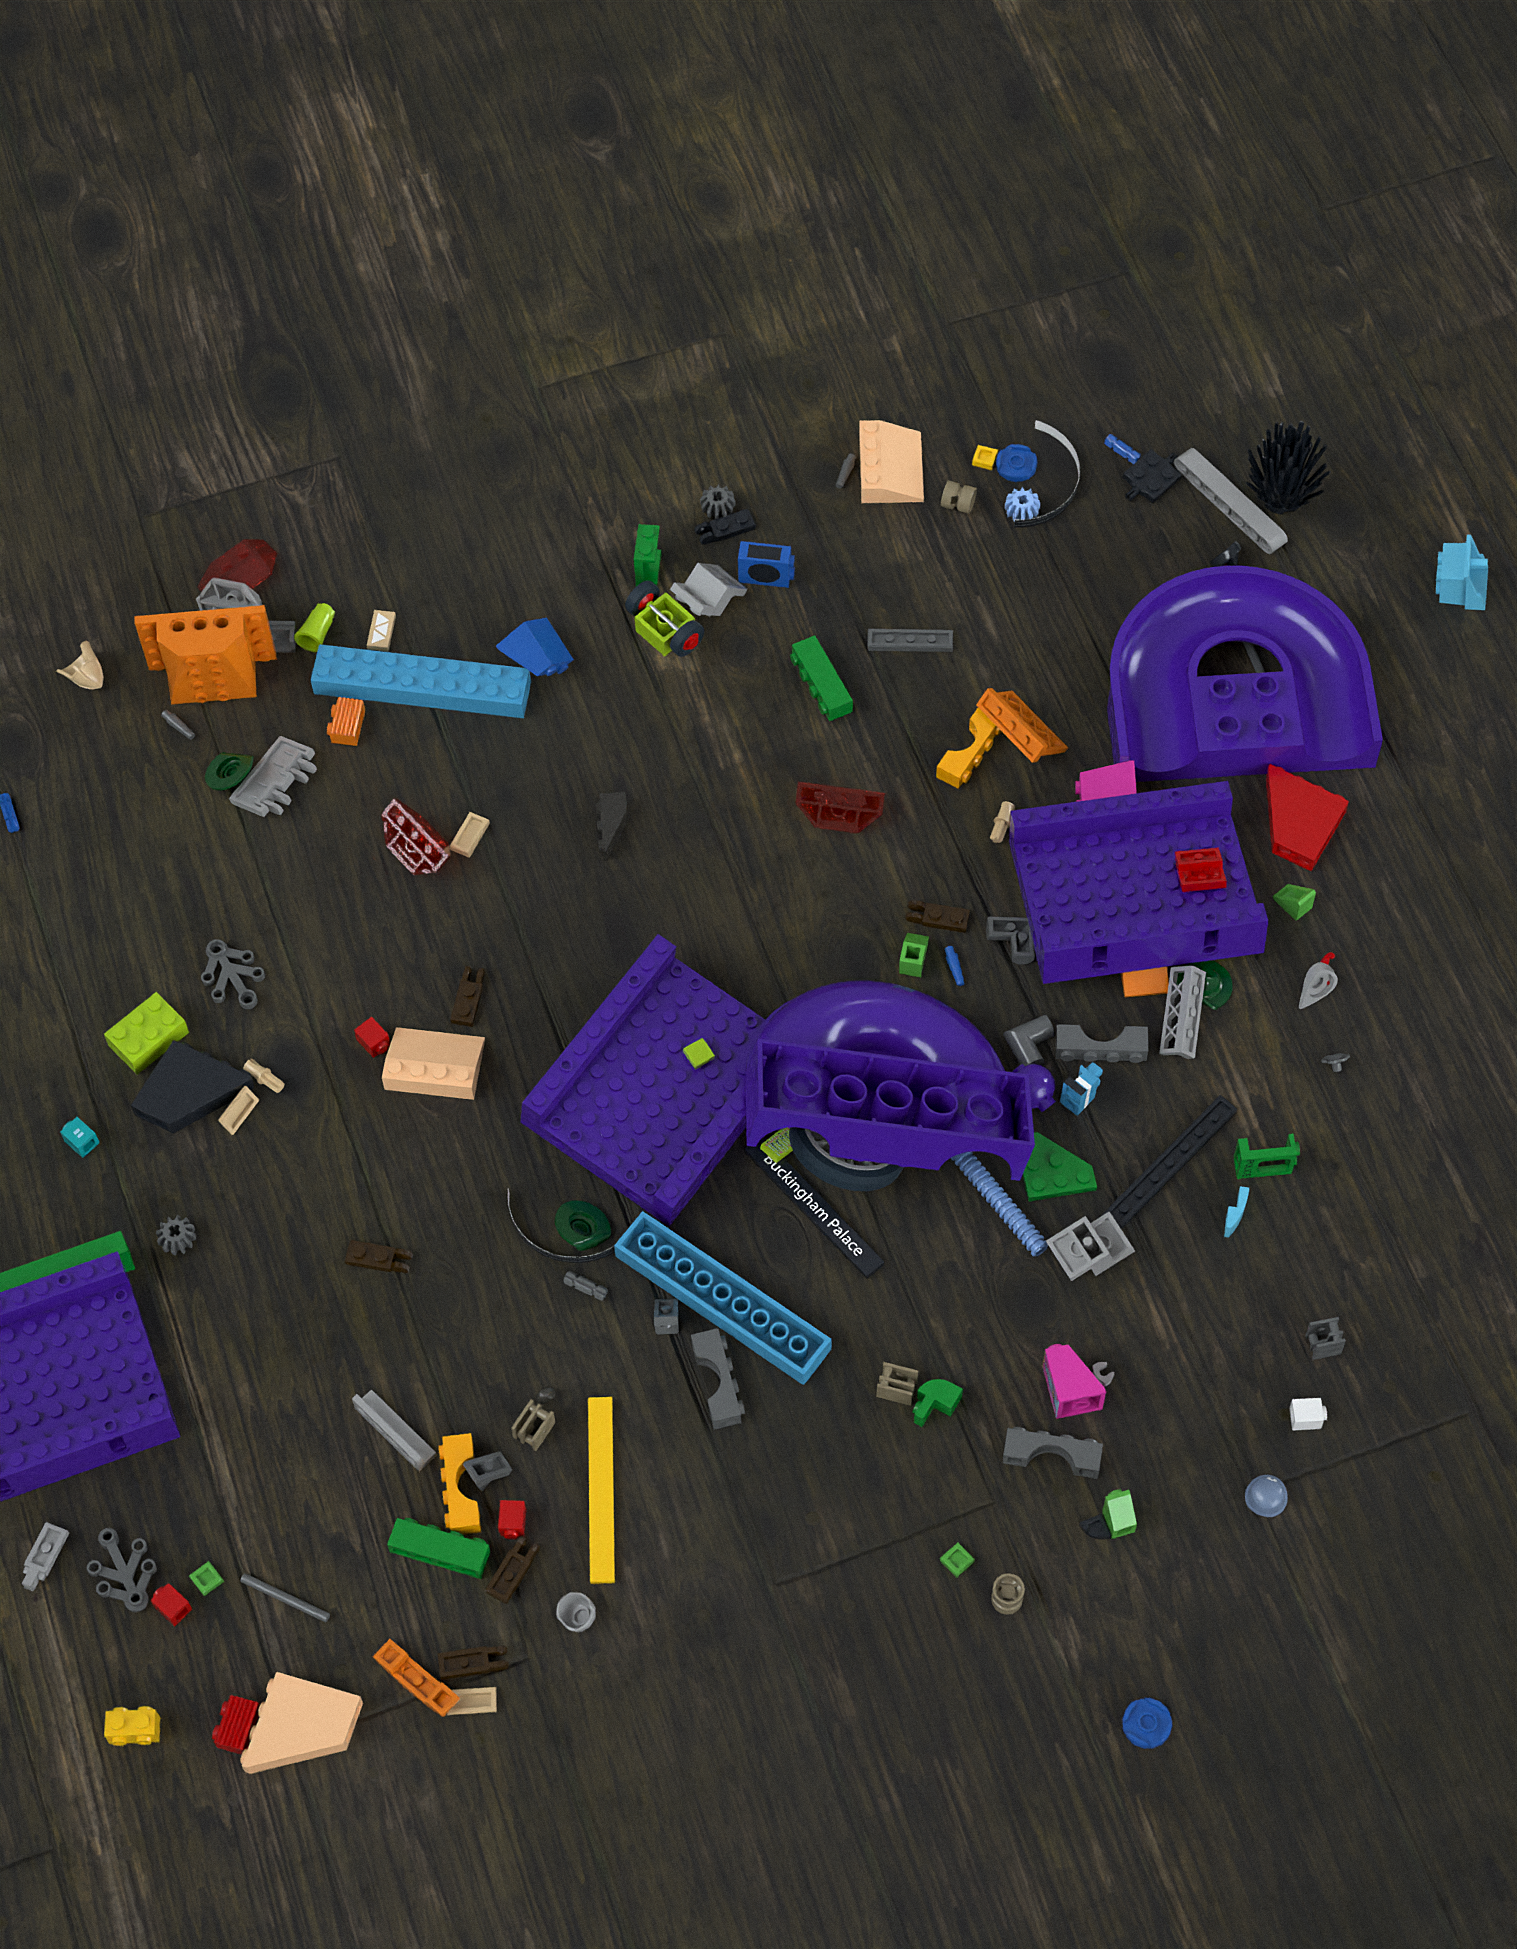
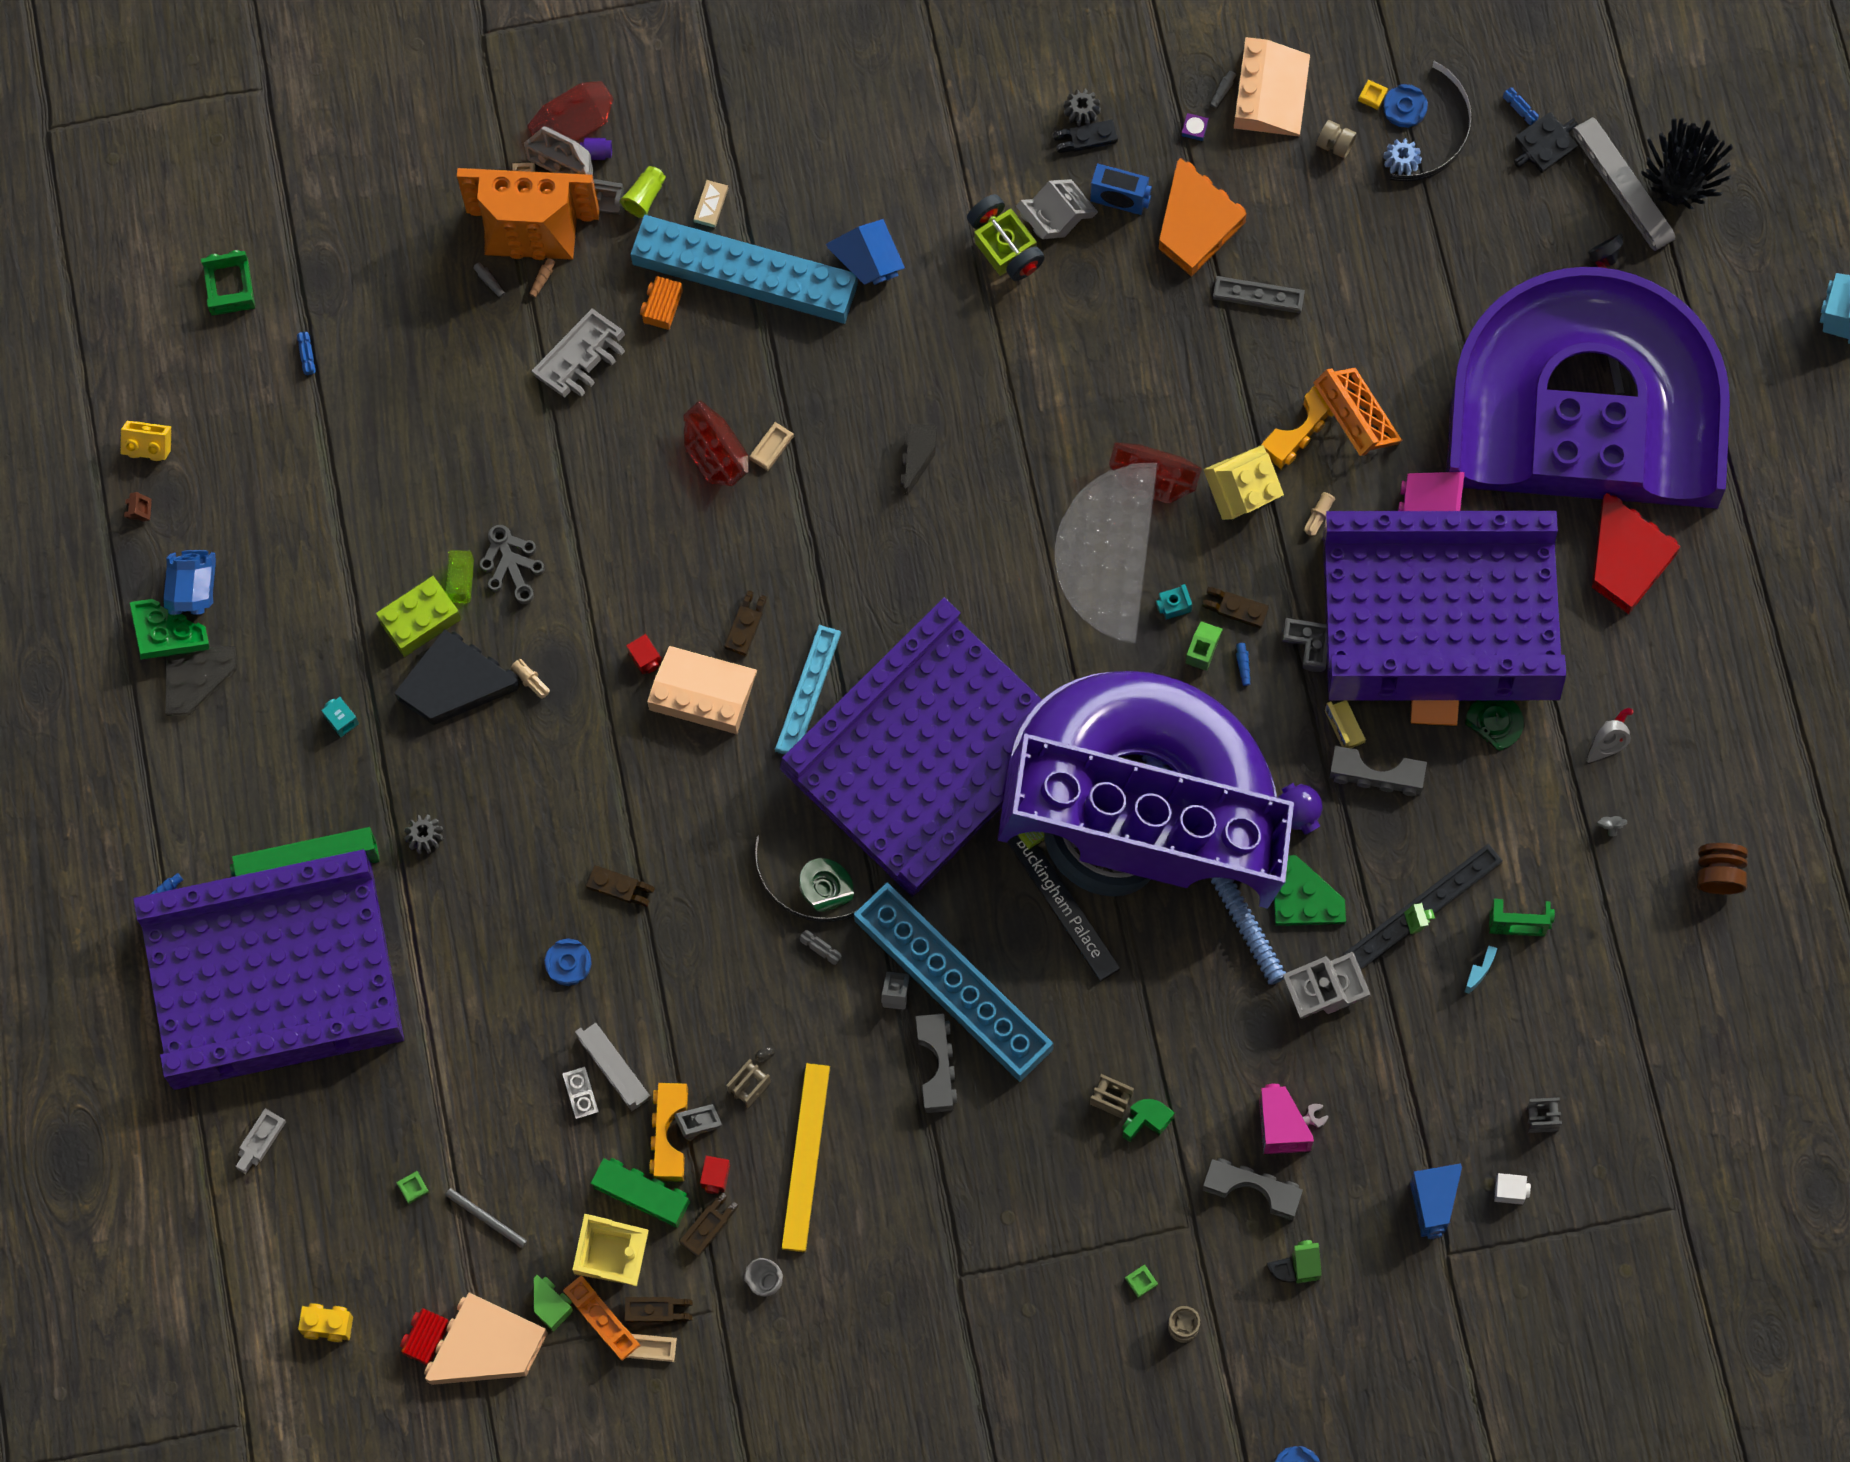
camera: 10 degrees right, 10 degrees up
tan helmet [56,641,104,689] -> none
dark grey plant [87,1528,157,1612] -> none
red brick [151,1583,192,1627] -> none
dark green hat [205,752,254,791] -> none
tan tile [218,1086,259,1135] -> none
green window [634,524,662,586] -> none
lime tile [683,1038,715,1069] -> none
green brick [790,635,853,721] -> none
dark grey brick [1003,1015,1054,1067] -> none
dark azure hips [1060,1062,1103,1116] -> none
light grey fence [1159,966,1206,1059] -> none
red slope [1175,847,1227,892] -> none
sand blue helmet [1245,1475,1287,1517] -> none
bright green slope [1272,884,1316,921] -> none
none -> clear neon green brick [445,550,474,603]
none -> medium nougat animal [529,258,555,298]
none -> bright green slope [534,1275,573,1332]
none -> blue tile [545,939,592,986]
none -> white slope [563,1067,599,1119]
none -> light yellow piece [573,1214,649,1286]
none -> dark purple brick [580,138,612,160]
none -> medium azure tile [775,625,841,754]
none -> clear plate [1055,463,1157,644]
none -> teal brick [1156,584,1193,620]
none -> orange slope [1159,158,1247,277]
none -> tile [1182,113,1209,141]
none -> light yellow piece [1203,445,1284,520]
none -> light yellow panel [1325,700,1366,748]
none -> bright green tile [1404,903,1435,934]
none -> blue slope [1410,1163,1462,1239]
none -> reddish brown wheel [1697,843,1748,895]

